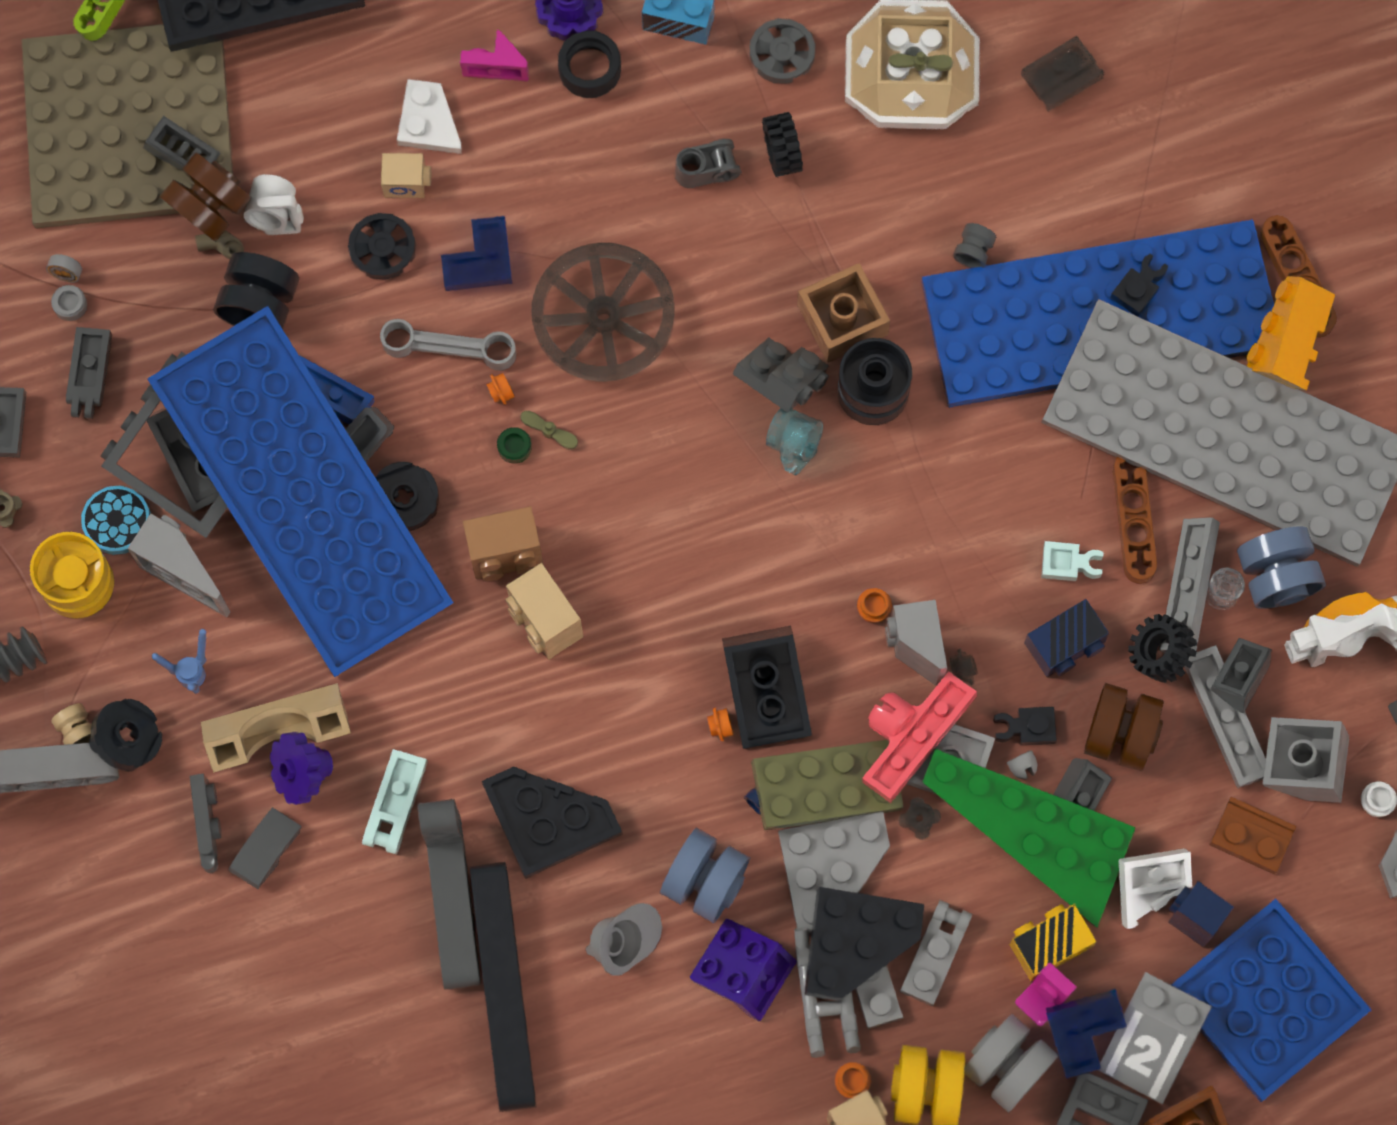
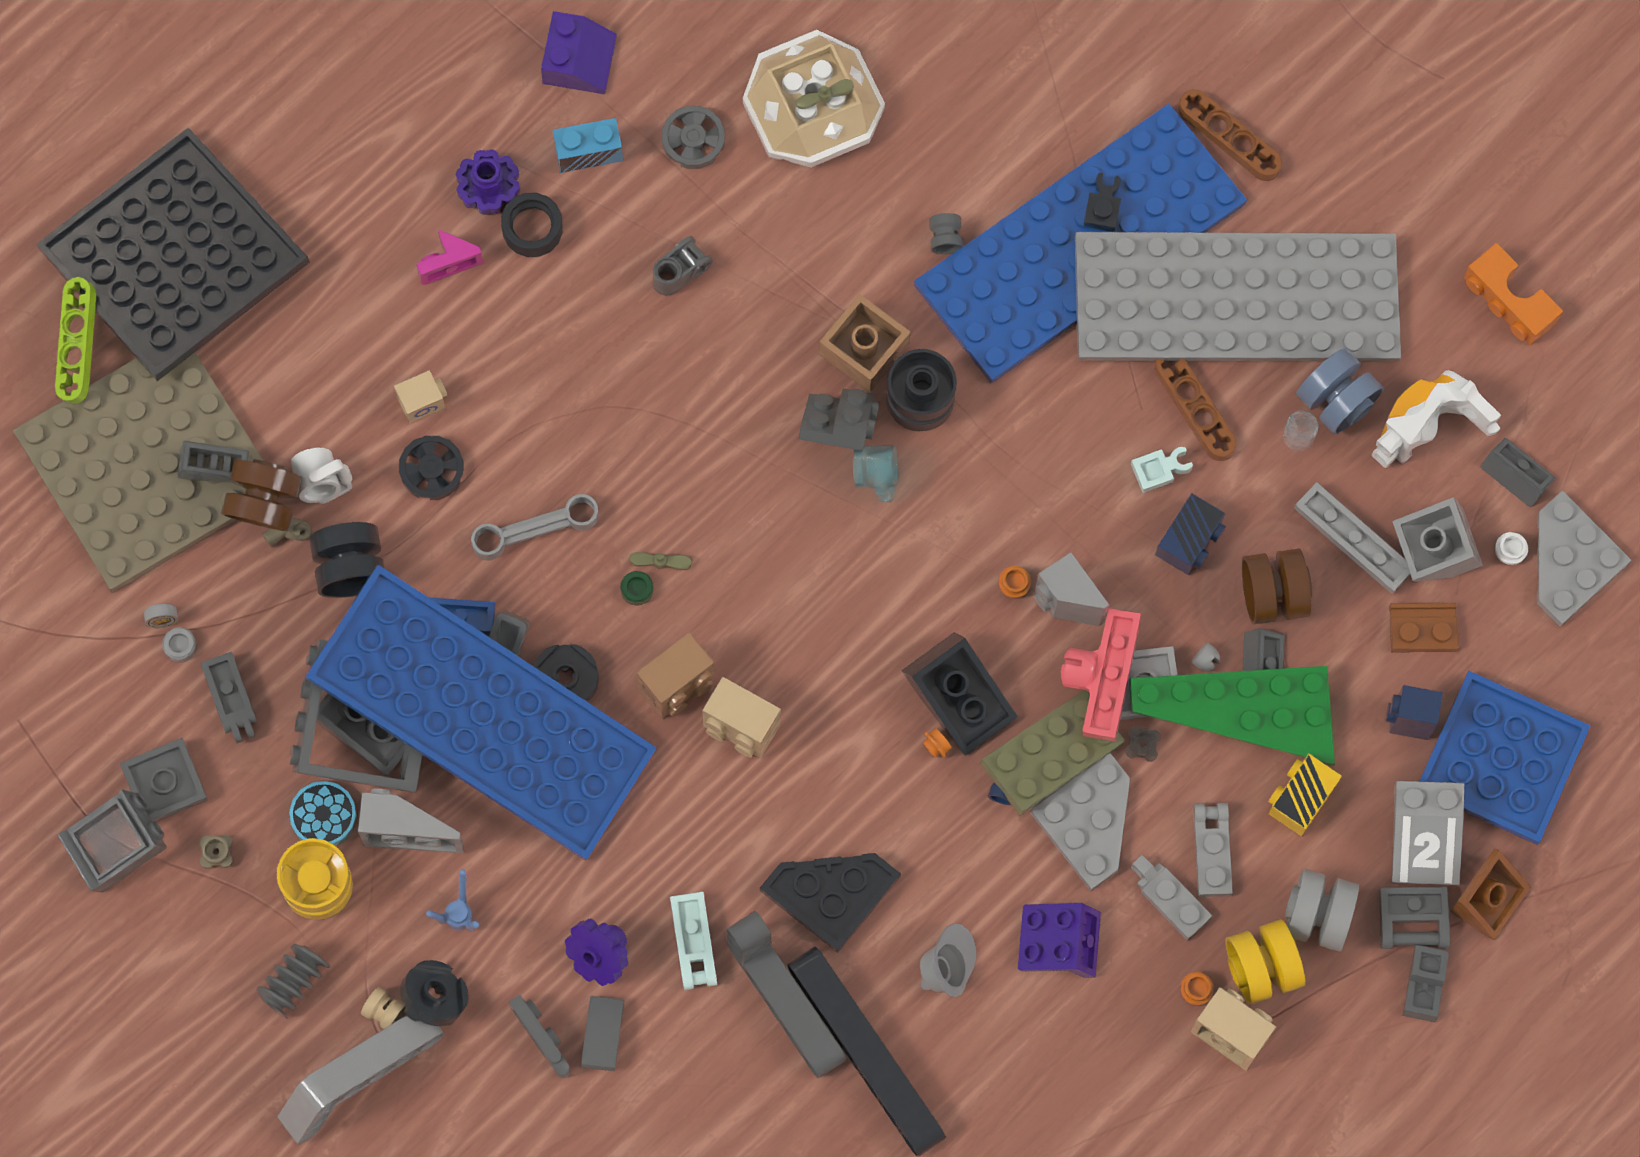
camera: 30 degrees left, 0 degrees up
tan arch [201,683,351,773] -> none
white wing [397,79,462,154] -> none
clear blue plate [441,216,513,291] -> none
orange plate [486,373,515,405] -> none
clear smoke wheel [531,243,675,381] -> none
sand blue wheel [660,828,750,923] -> none
black tyre [762,112,803,177] -> none
light grey piece [794,927,861,1058] -> none
black plate [804,887,924,1001] -> none
clear smoke plate [950,648,978,685] -> none
black plate [993,706,1057,746] -> none
dark pink slope [1015,962,1077,1026] -> none
clear smoke plate [1021,36,1105,112] -> none
clear blue plate [1045,989,1127,1078] -> none
white wing [1119,849,1192,929] -> none
black tyre [1128,614,1197,683] -> none
light grey plate [1159,517,1220,653] -> none
dark grey slope [1211,638,1272,714] -> none
light orange wedge [1247,276,1335,390] -> none

